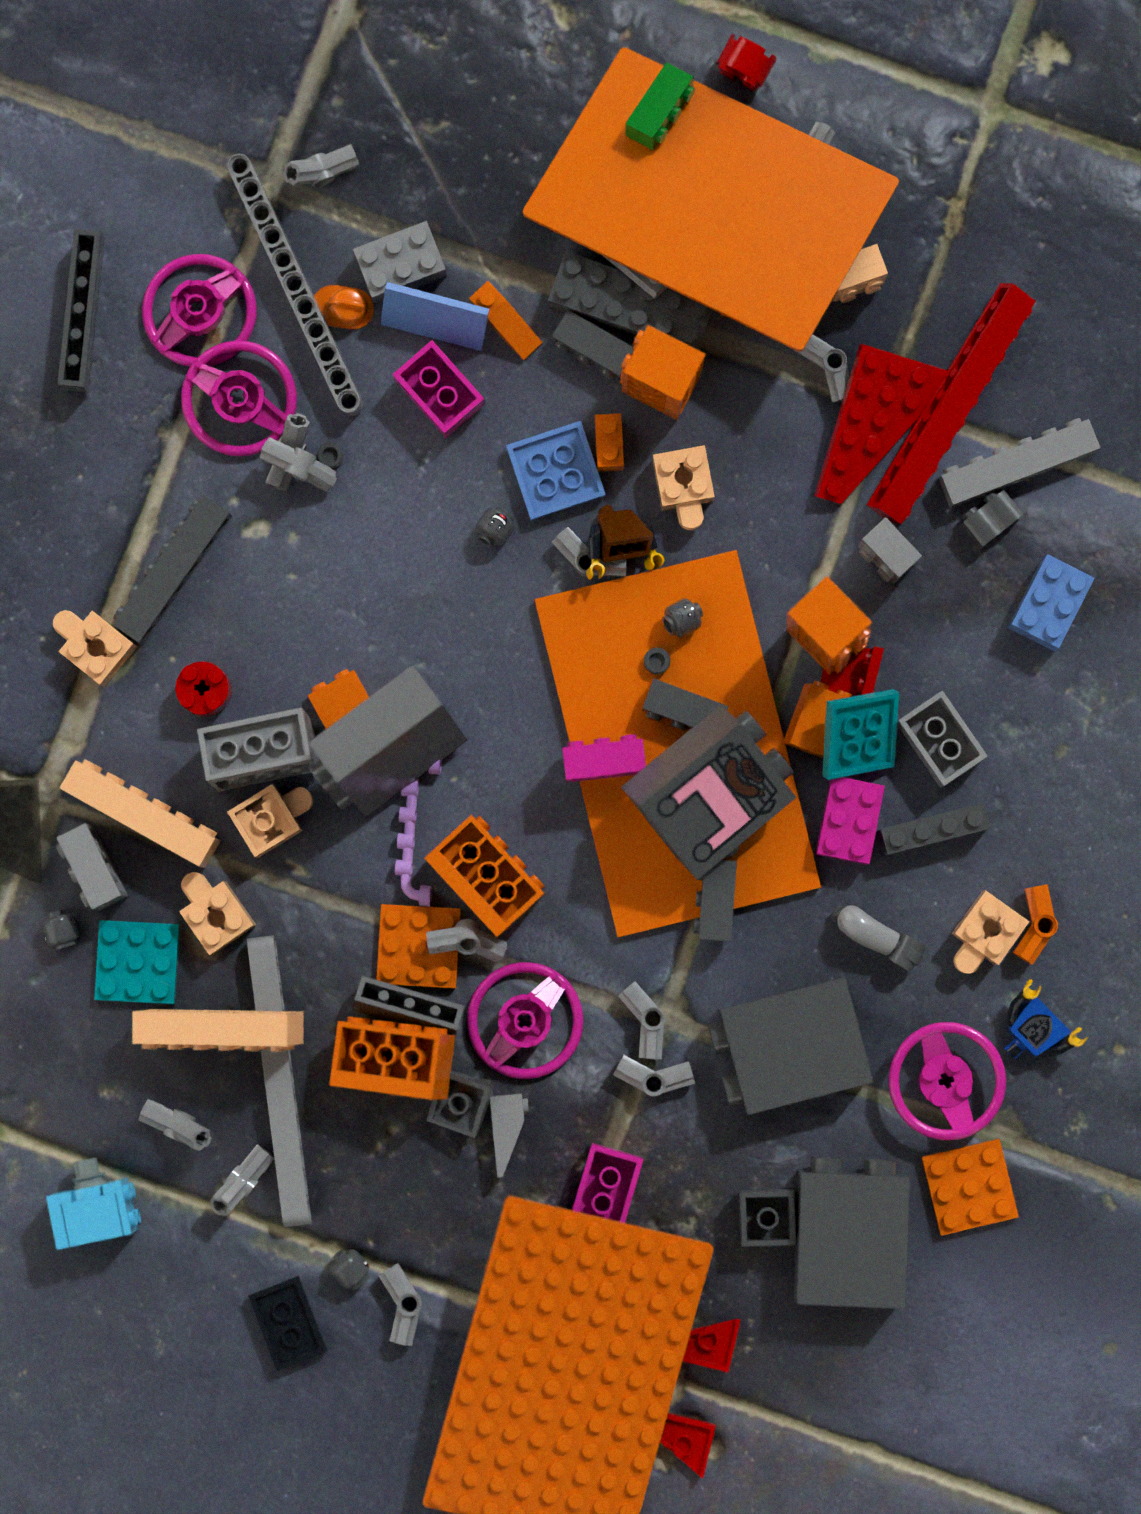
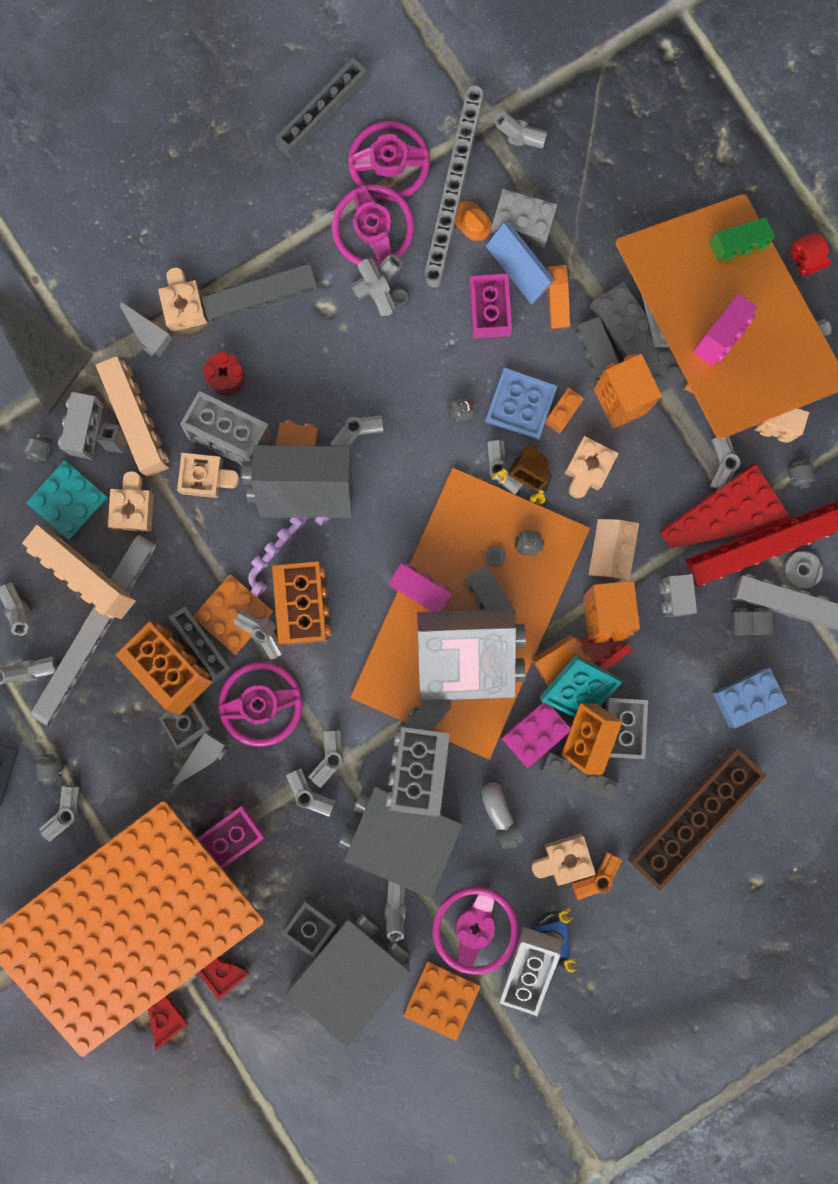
camera: 30 degrees right, 0 degrees up
none -> dark grey brick [96,423,127,453]
none -> light grey slope [120,303,172,357]
none -> light grey piece [330,415,383,447]
none -> light grey piece [384,881,406,942]
none -> light grey brick [386,727,450,817]
none -> light grey brick [499,927,562,1016]
none -> orange brick [561,703,623,774]
none -> light nougat slope [588,519,639,582]
none -> reddish brown brick [627,747,767,890]
none -> dark pink brick [693,293,758,366]
none -> light grey tile [783,551,823,589]
none -> dark grey head [788,460,816,489]

